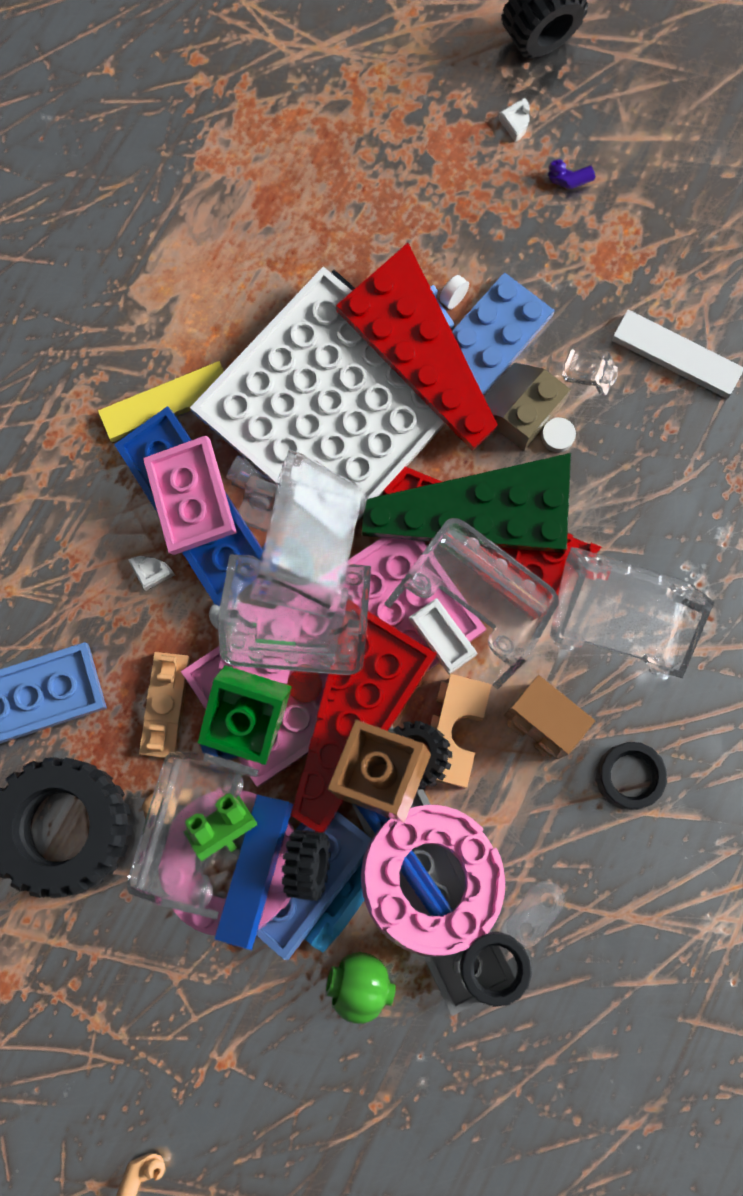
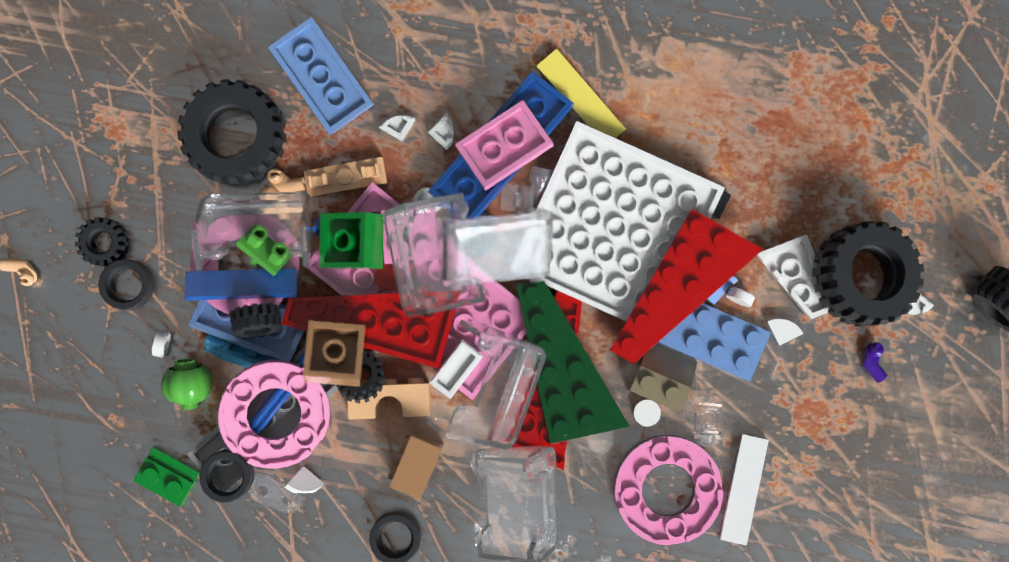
camera: 70 degrees right, 10 degrees up
none -> black tyre [75,217,129,266]
none -> black tyre [98,259,154,310]
none -> green plate [133,446,200,507]
none -> white tile [152,330,171,358]
none -> light nougat arm [267,168,307,194]
none -> white tile [285,466,324,493]
none -> white tile [379,115,416,142]
none -> clear tile [587,431,614,454]
none -> bright pink plate [614,436,723,545]
none -> white wing [757,234,830,319]
none -> white tile [766,319,803,346]
none -> black tyre [812,221,924,327]

